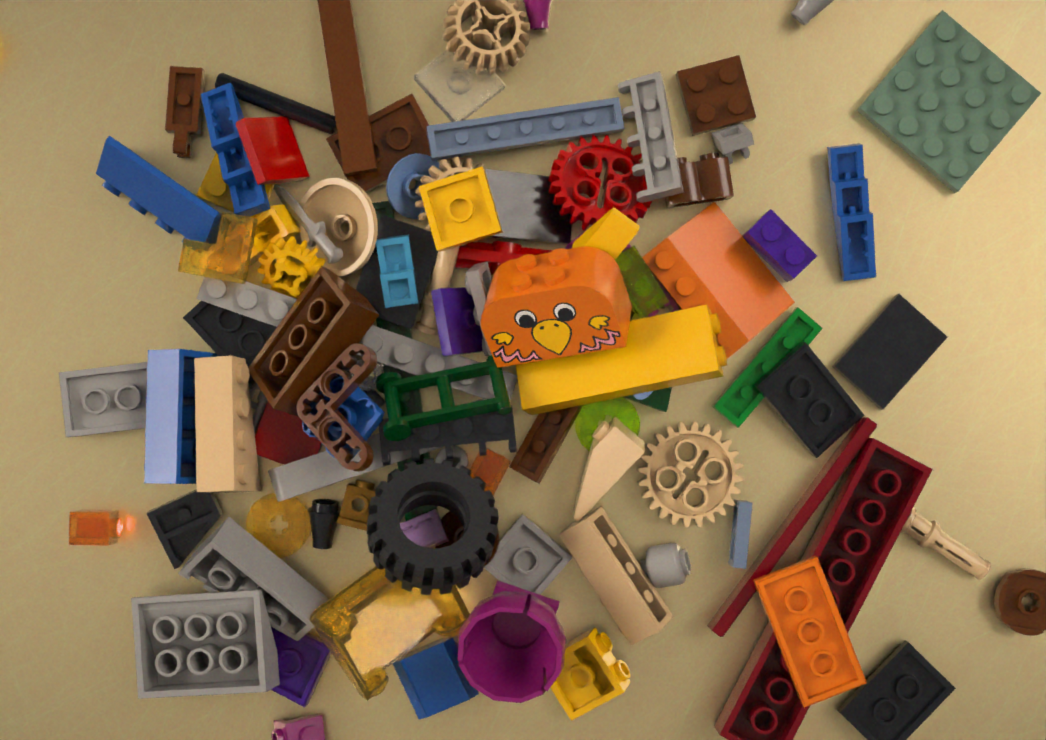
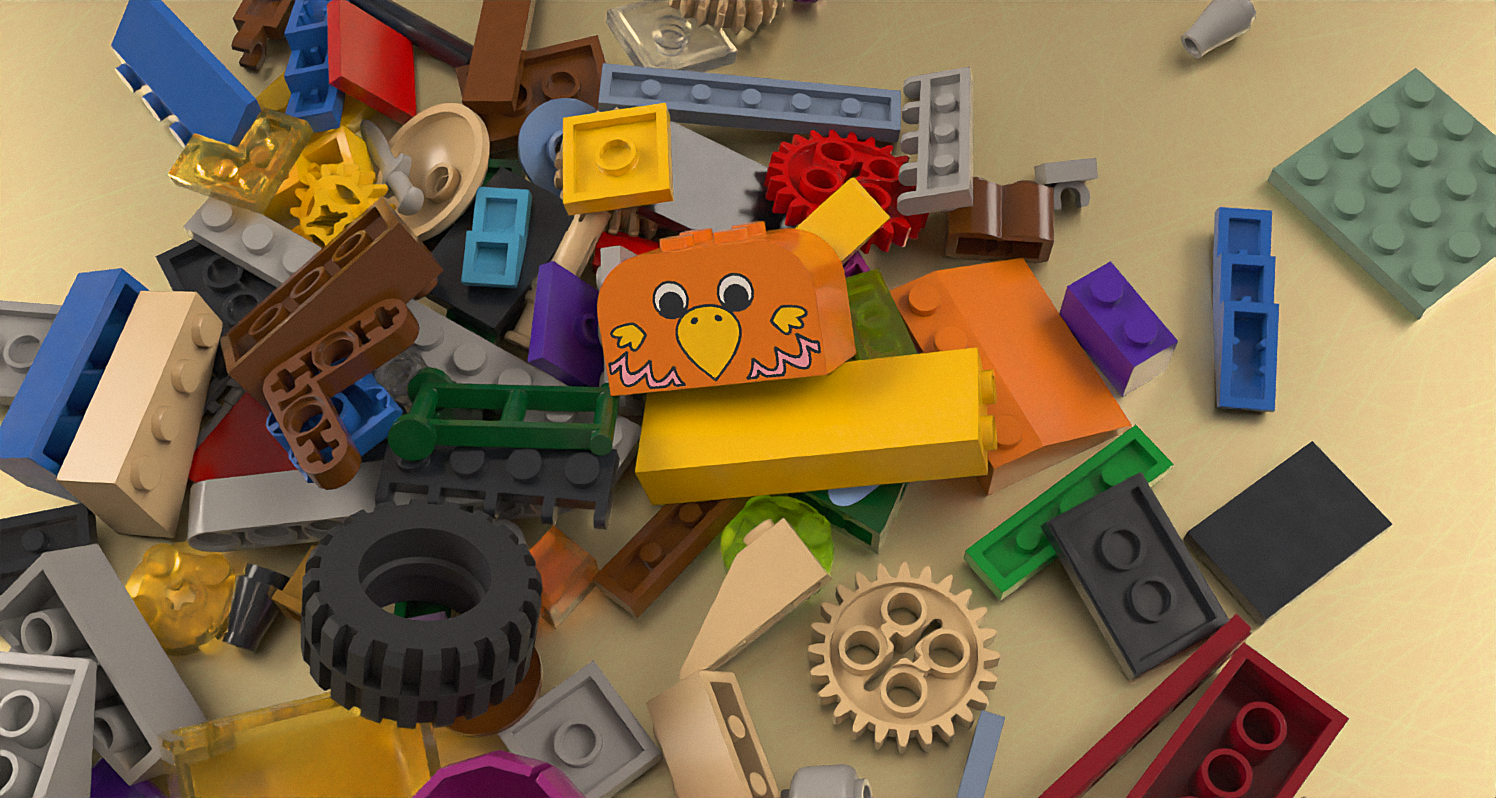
camera: 20 degrees right, 25 degrees down
reddish brown plate [676,55,756,136] -> none

